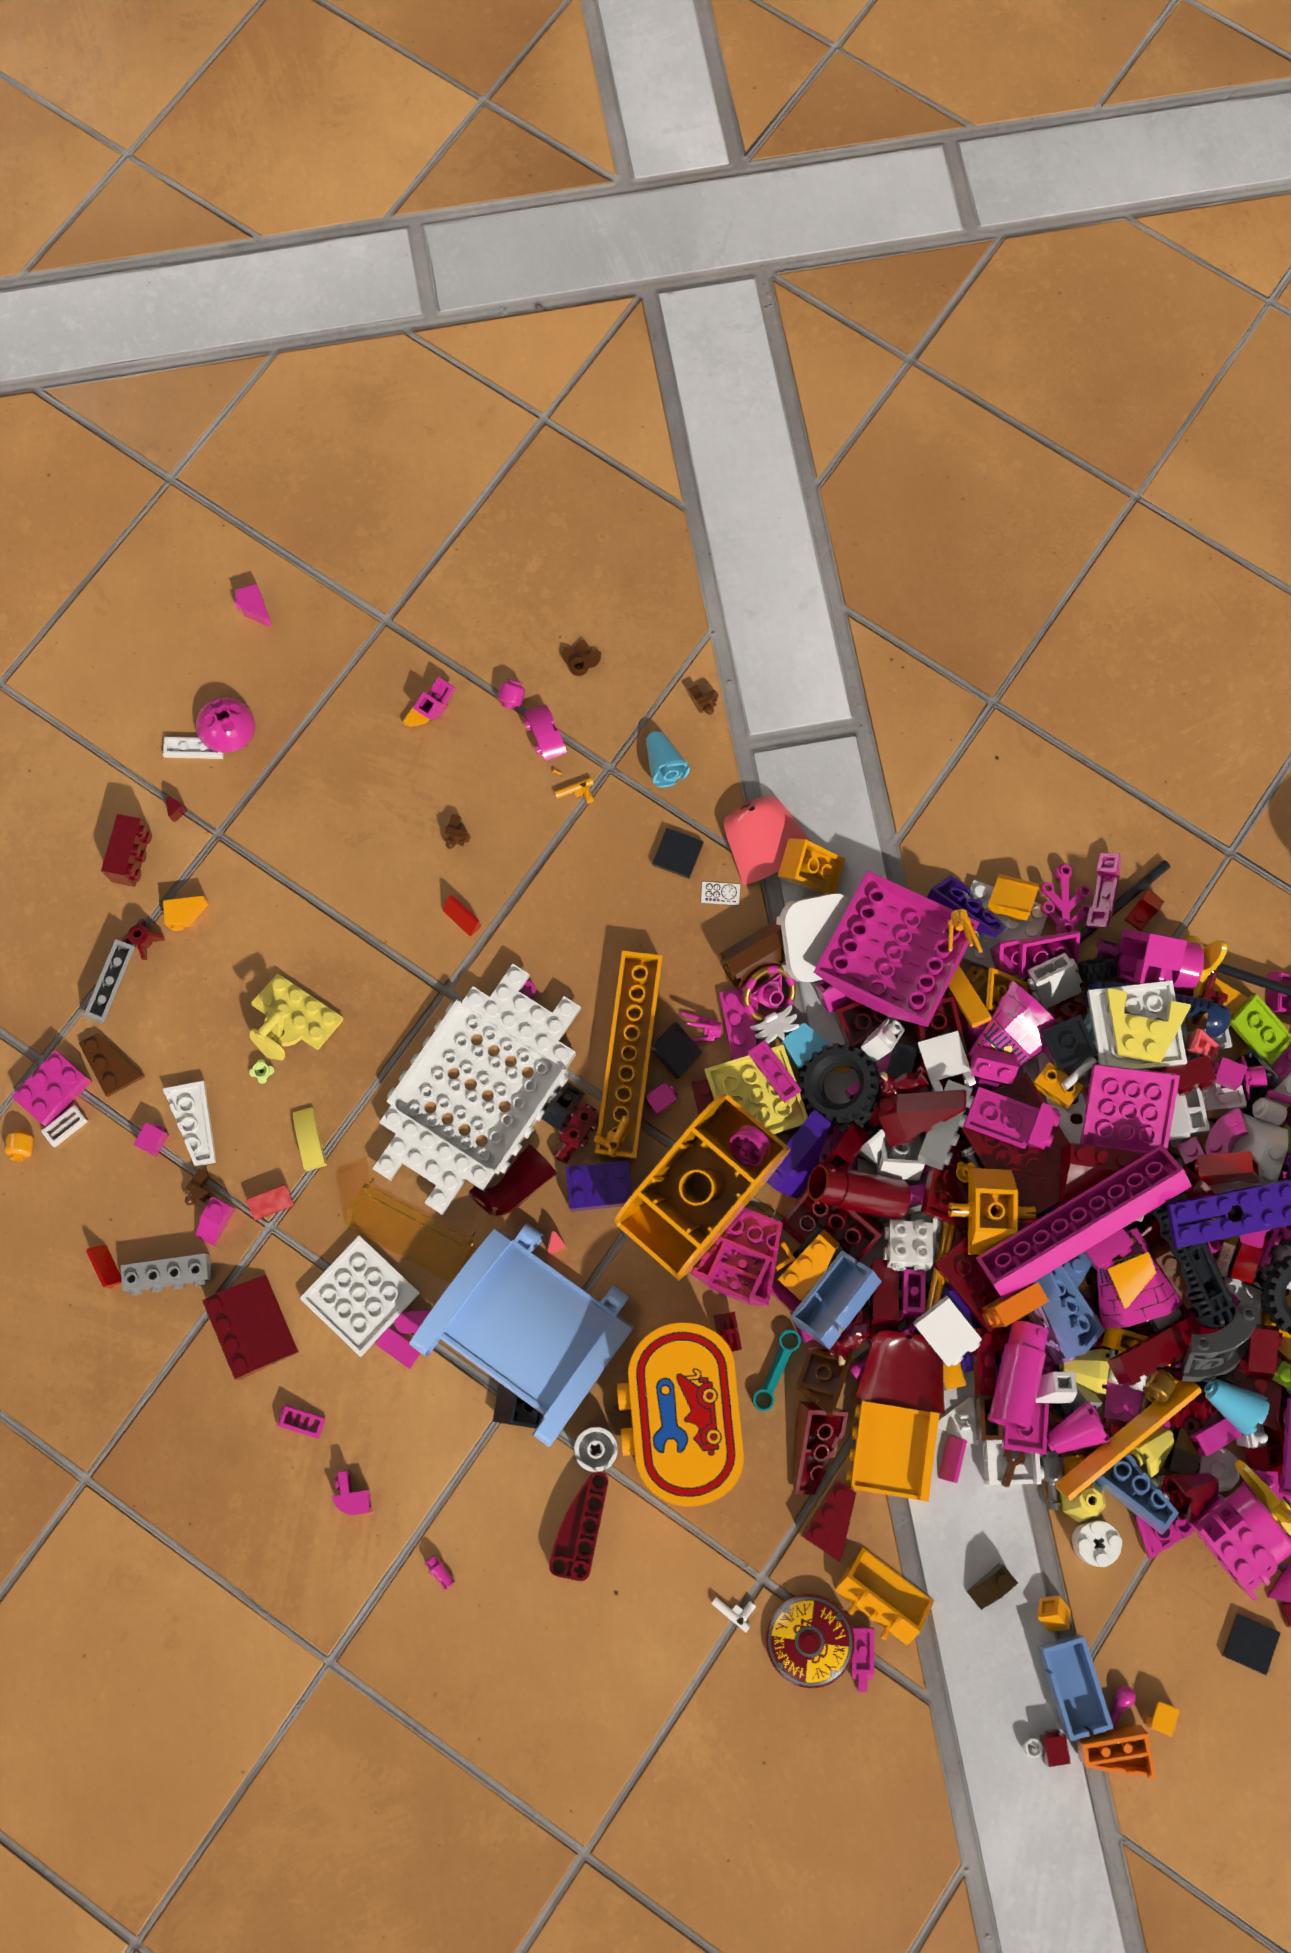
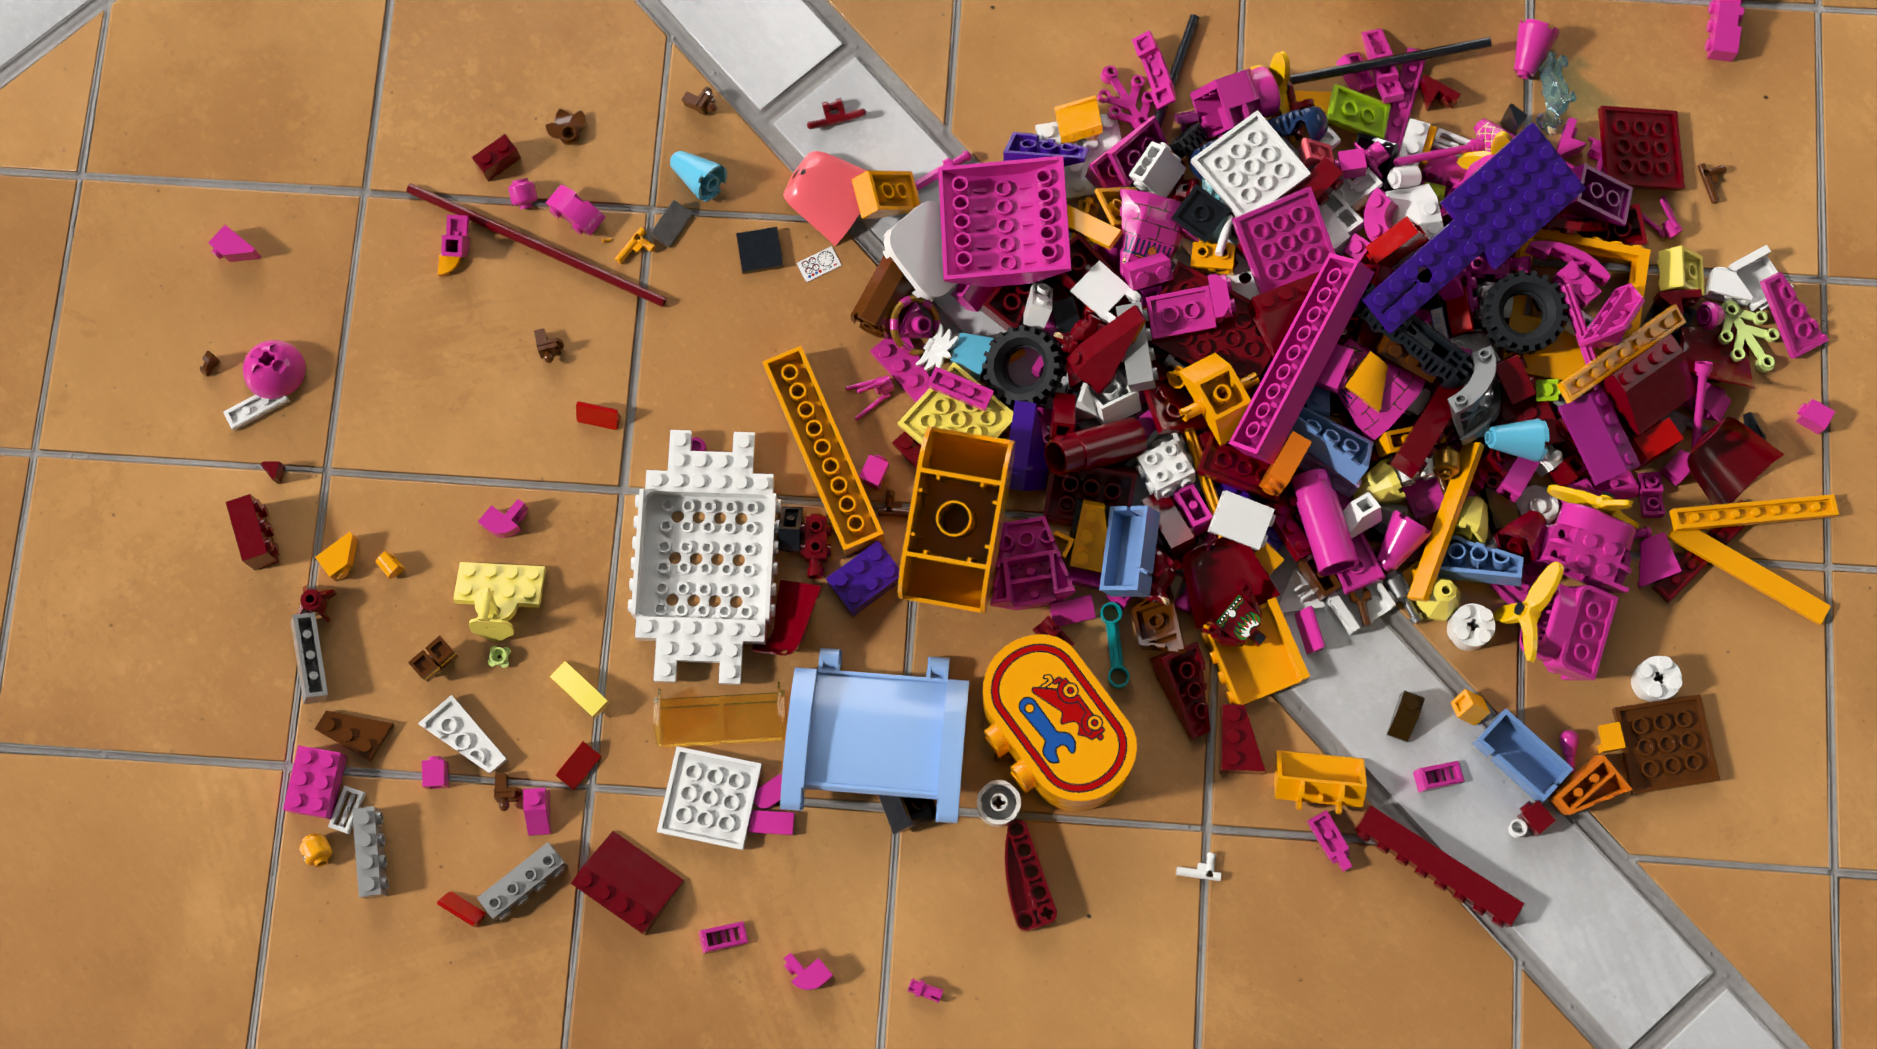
camera: 25 degrees left, 0 degrees up
coral slope [547,1231,566,1255] -> none
light orange hose [594,1116,630,1157] -> none
black tile [650,1021,702,1079] -> none
dark pink wheel [729,1125,771,1167] -> none
dish [766,1594,855,1688] -> none
light orange plant [947,909,982,953] -> none
light yellow wing [1106,988,1191,1063] -> none
red slope [1124,889,1165,931] -> none
black tile [1222,1613,1281,1676] -> none
none -> reddish brown tile [200,351,220,377]
none -> light grey brick [352,806,389,899]
none -> light orange brick [376,551,405,579]
none -> dark red piece [406,183,667,307]
none -> reddish brown hips [408,635,458,682]
none -> dark red brick [471,134,521,182]
none -> dark pink brick [478,499,529,538]
none -> flat silver slope [651,200,692,248]
none -> dark red piece [807,98,866,129]
none -> reddish brown hose [878,490,910,517]
none -> dark pink sword [915,151,971,191]
none -> dark pink slope [1049,595,1096,627]
none -> dark red torso [1202,580,1267,647]
none -> dark red brick [1354,805,1525,928]
none -> dark pink slope [1413,761,1465,793]
none -> dark pink brick [1493,562,1619,680]
none -> reddish brown plate [1612,694,1720,795]
none -> white brick [1631,656,1682,702]

